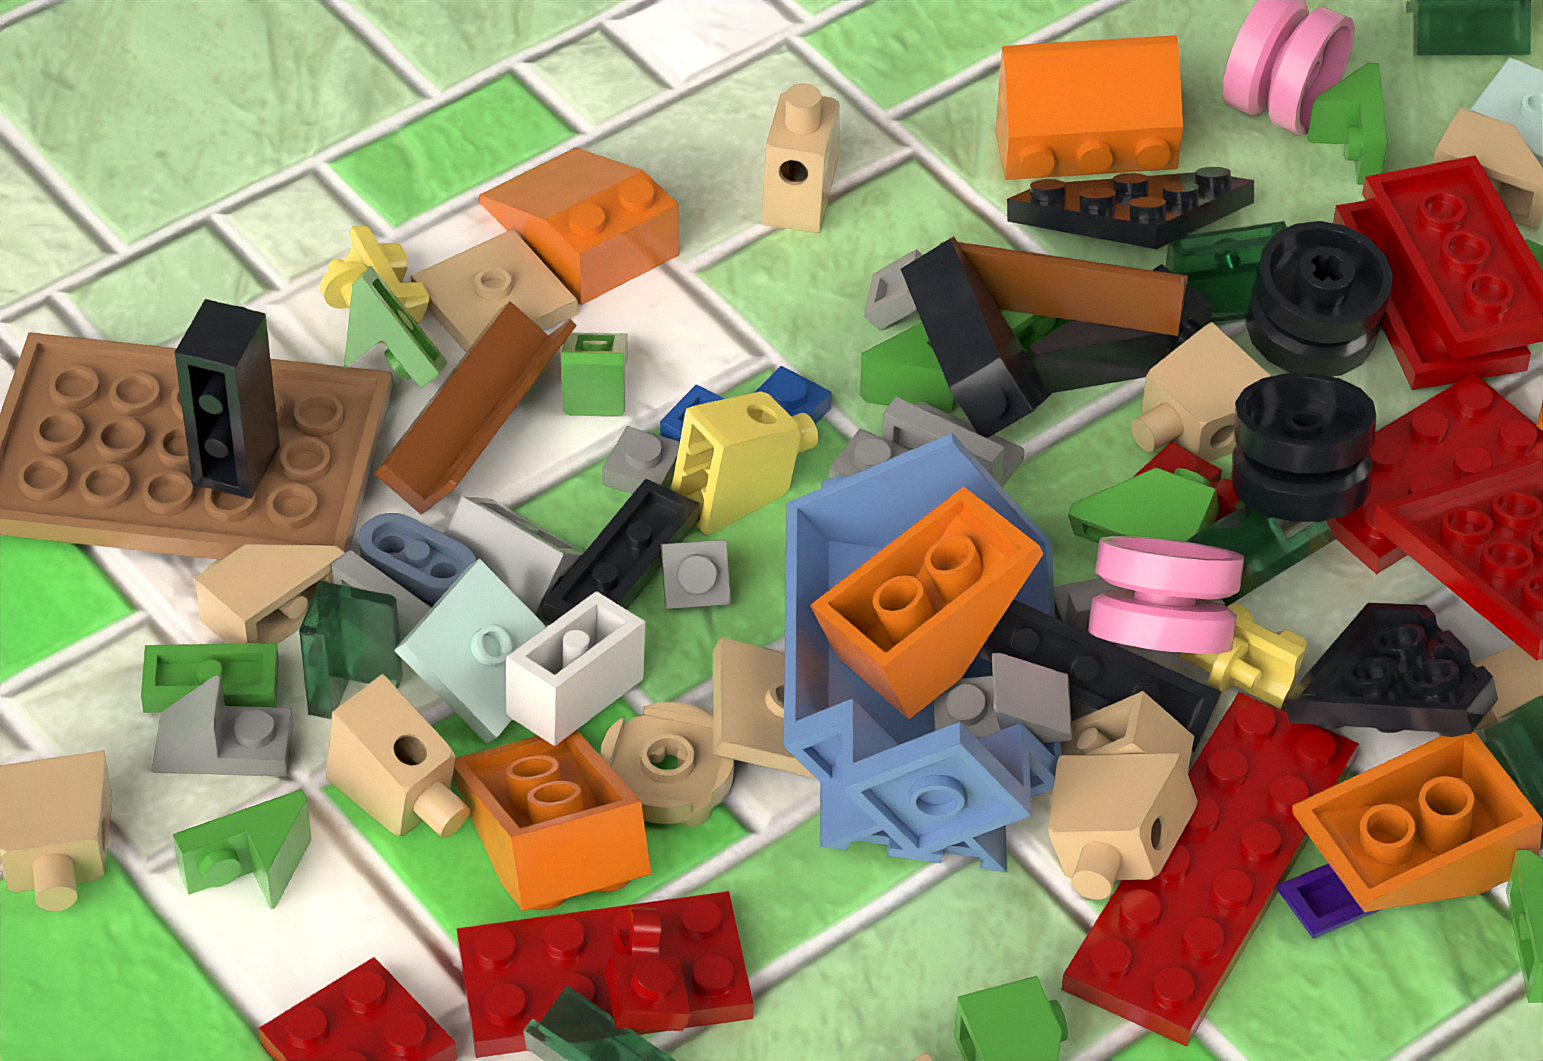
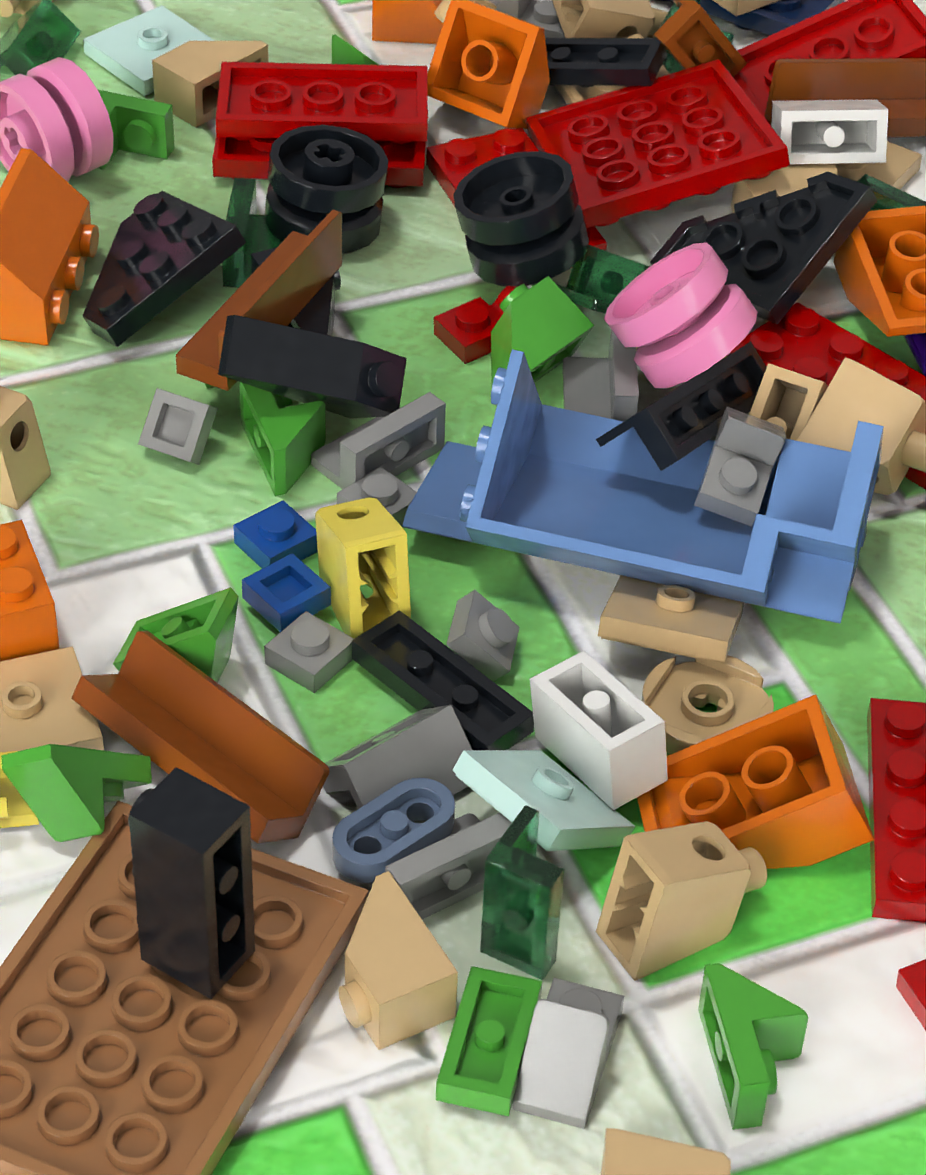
camera: 75 degrees left, 5 degrees down
orange slope [810,486,1043,719] -> none
tan torso [1131,322,1271,462] -> none

